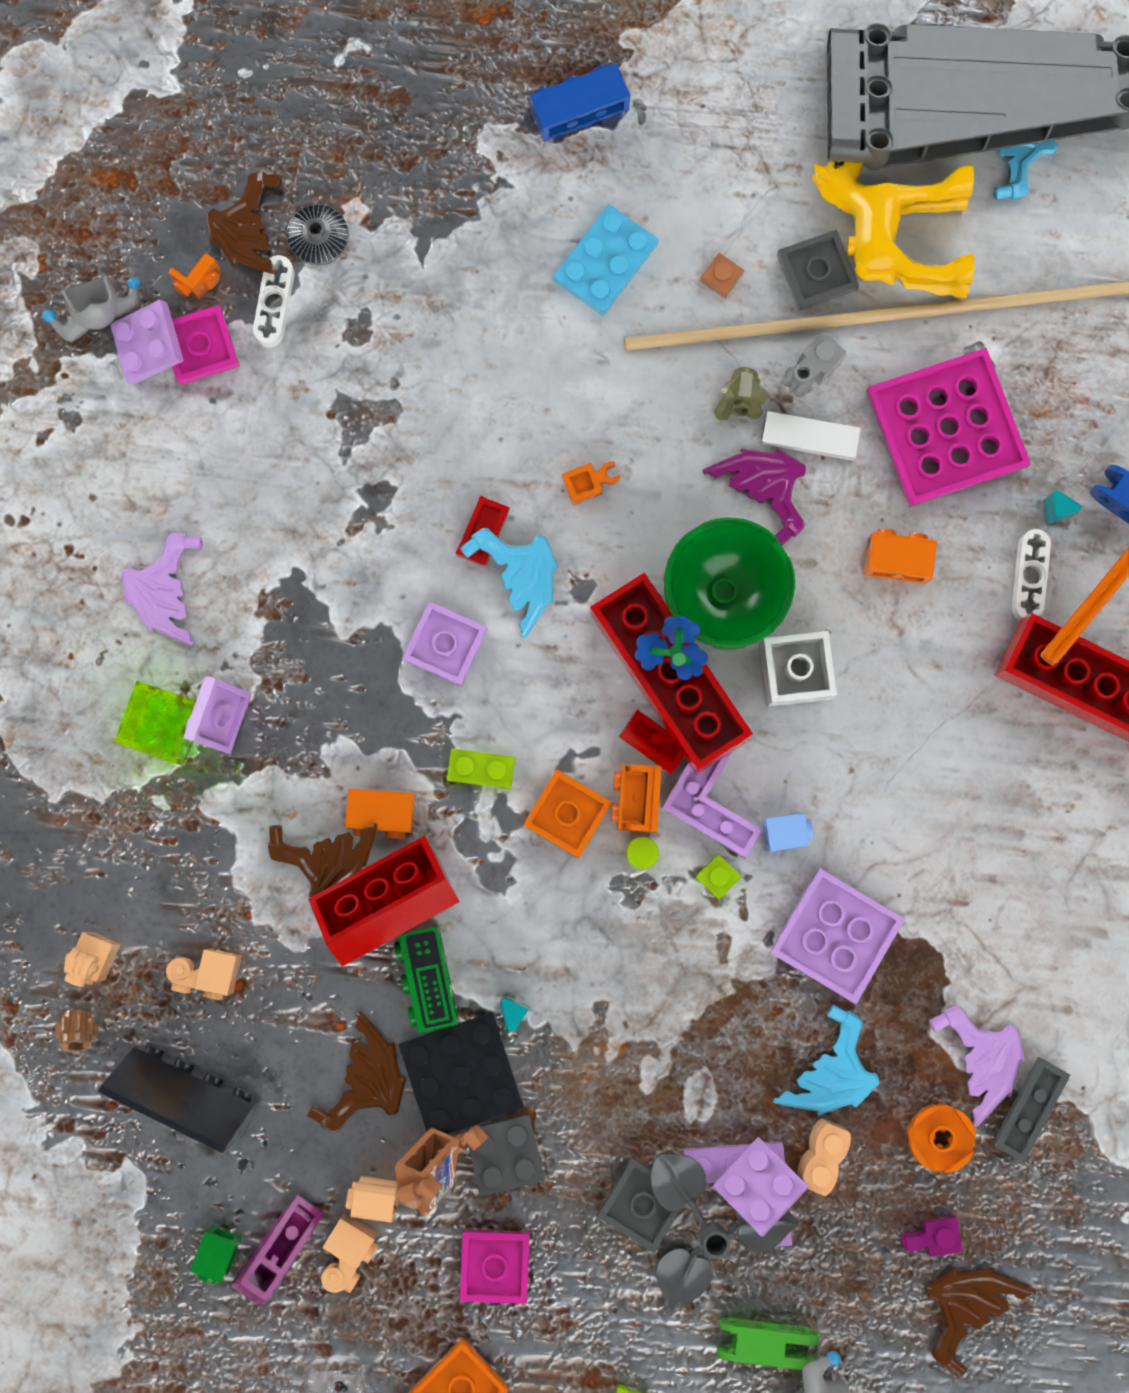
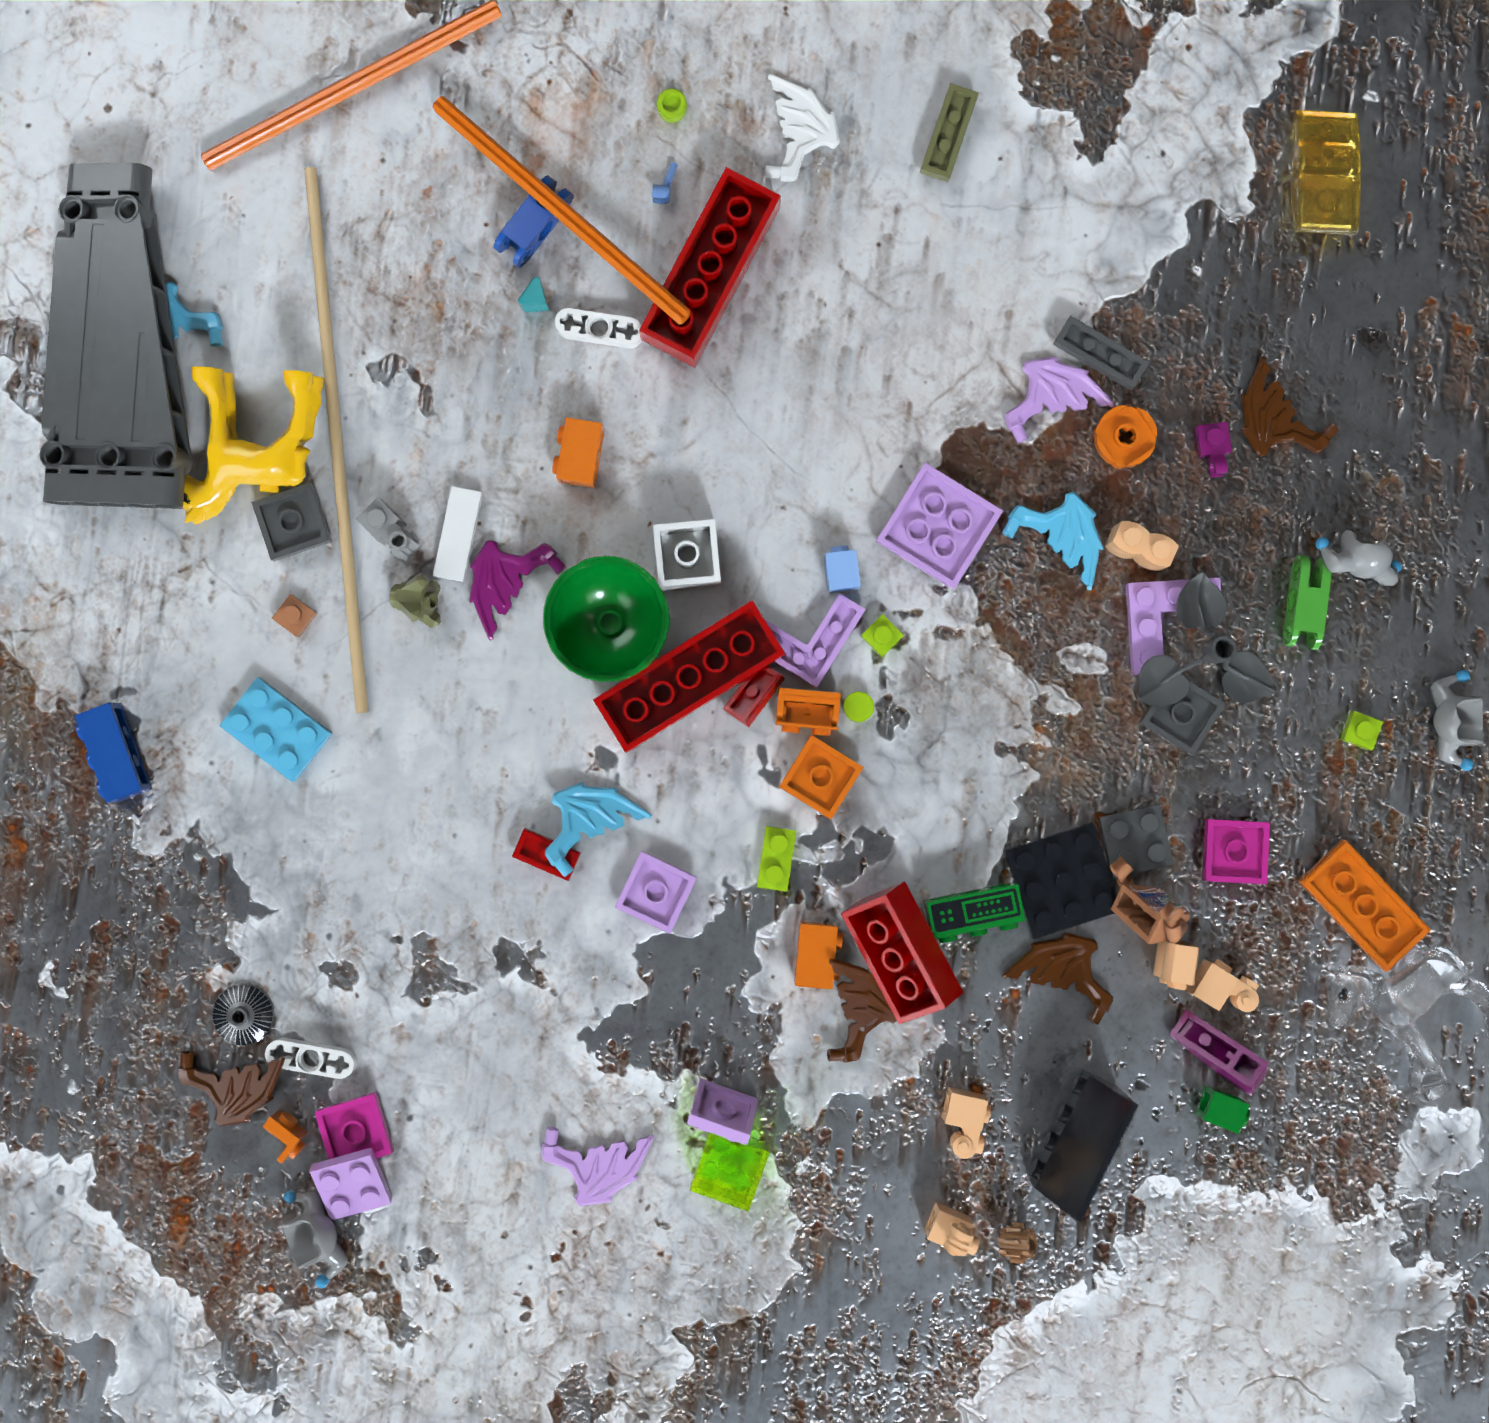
camera: 85 degrees left, 5 degrees up
teal slope [500,997,530,1033] -> none
orange plate [562,461,621,506] -> none
blue plant [635,616,708,680] -> none
lavender plate [712,1137,809,1237] -> none
dark pink piece [866,348,1031,507] -> none

